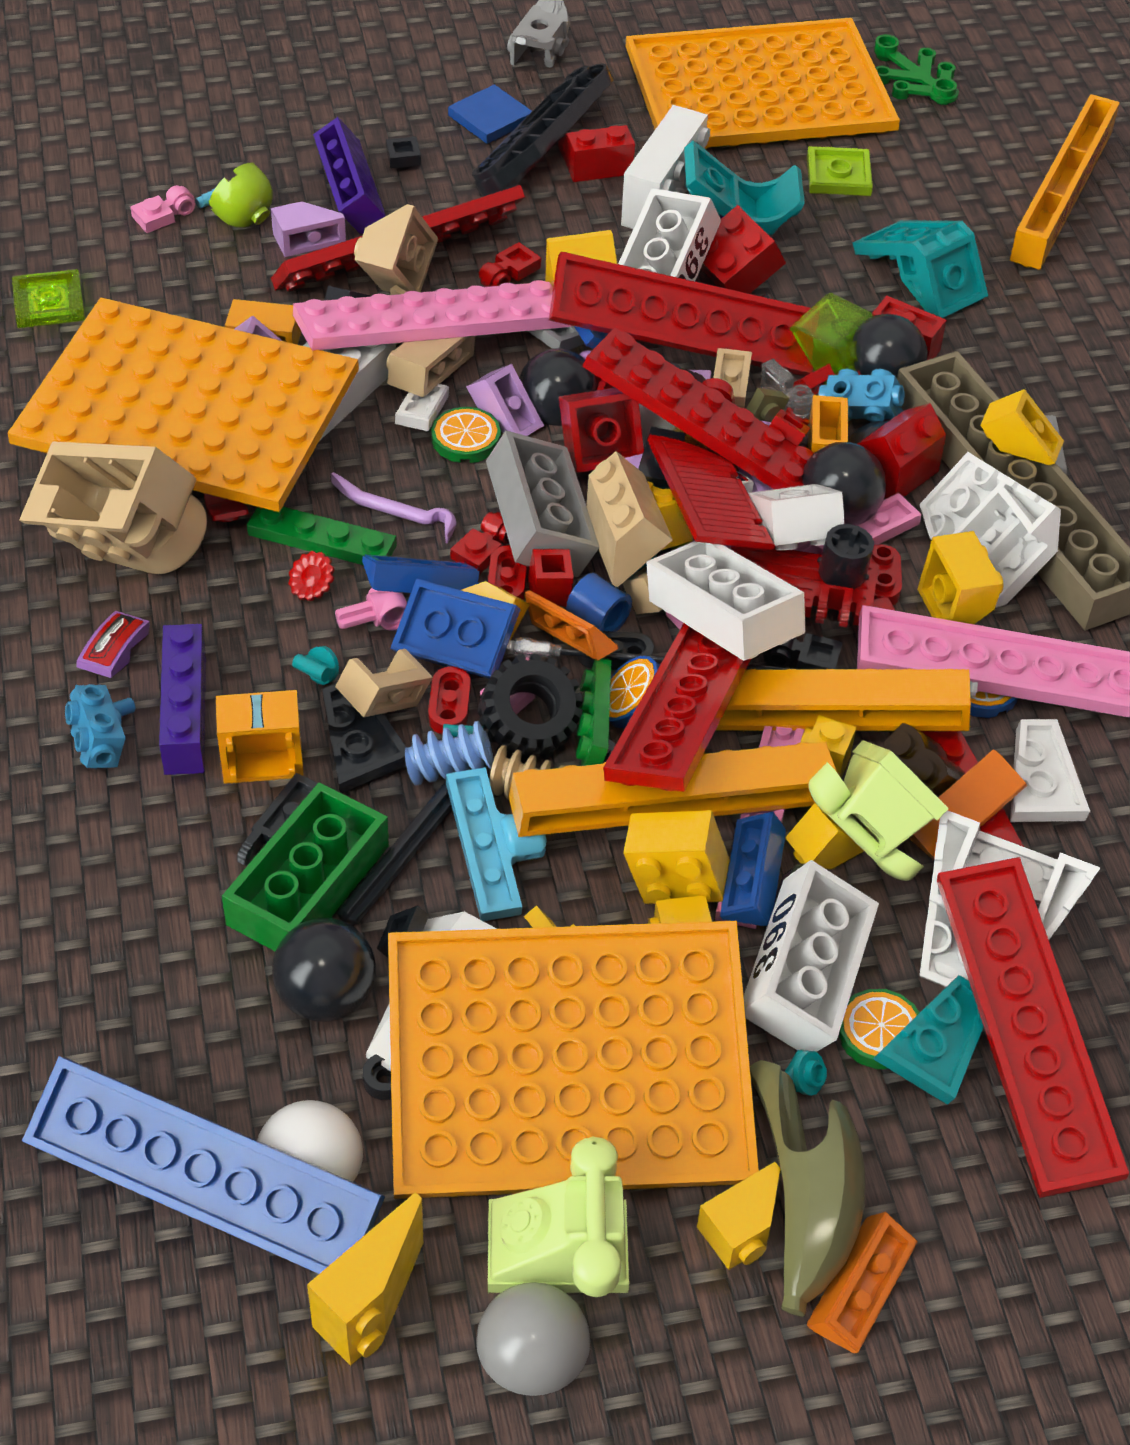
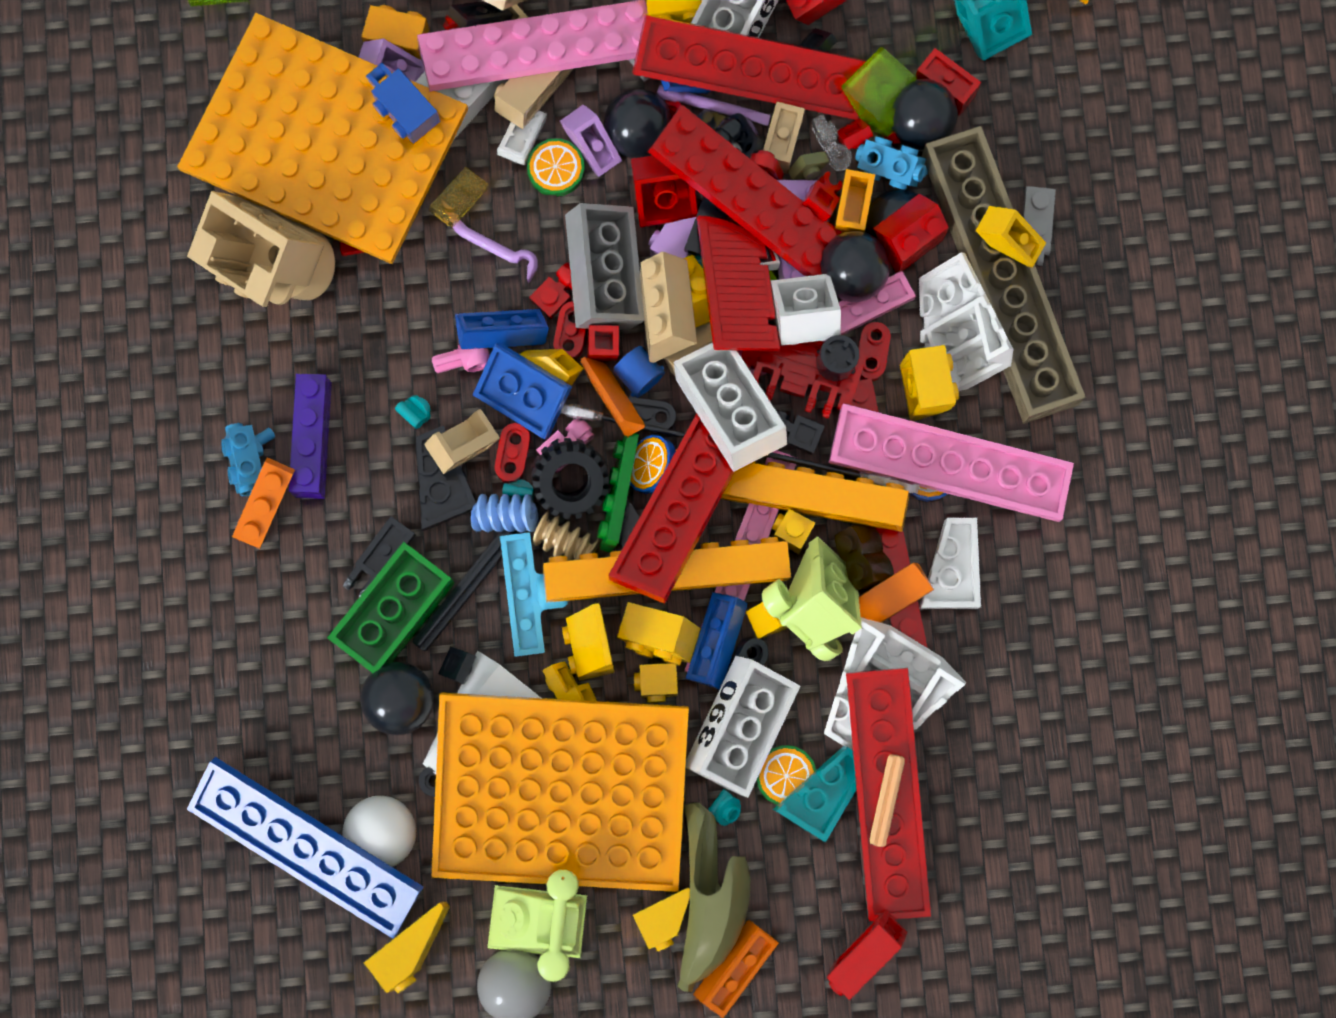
camera: 10 degrees right, 30 degrees up
slope [76,611,149,678] -> none
light orange container [216,690,304,784] -> none
green plate [247,507,397,565] -> none
red piece [288,551,335,601] -> none
none -> orange plate [232,457,295,549]
none -> blue brick [366,62,441,144]
none -> clear yellow plate [429,167,489,228]
none -> yellow slope [562,603,615,681]
none -> red window [826,910,908,1000]
none -> light nougat axle [870,754,905,847]

